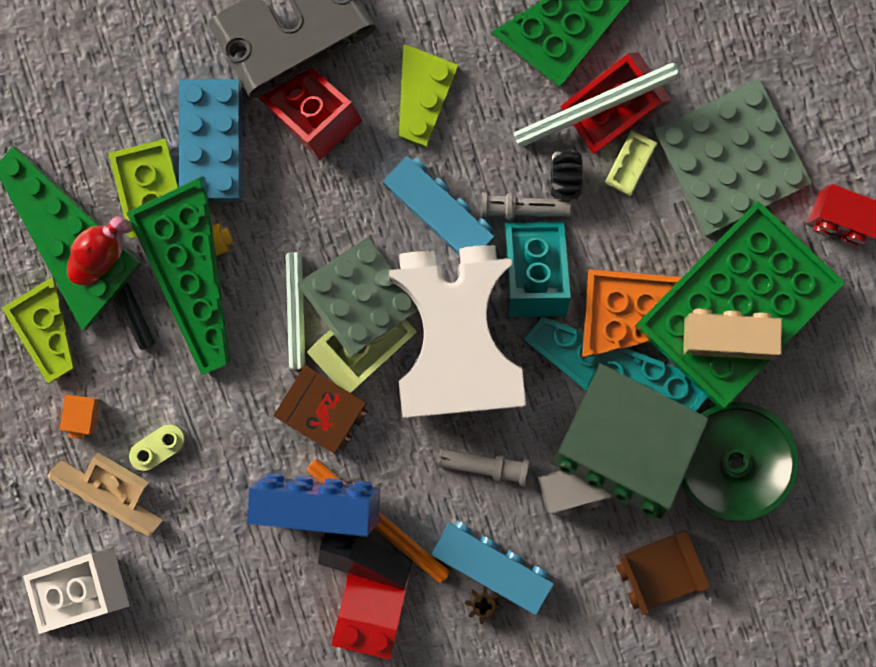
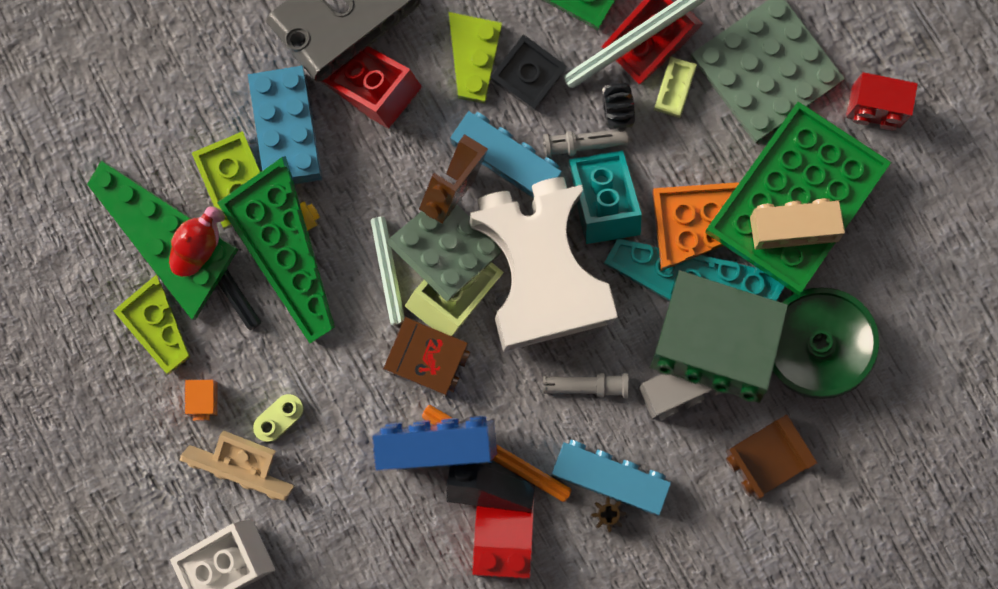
camera: 10 degrees left, 5 degrees down
none -> reddish brown panel [419,134,488,224]
none -> black plate [490,34,567,111]

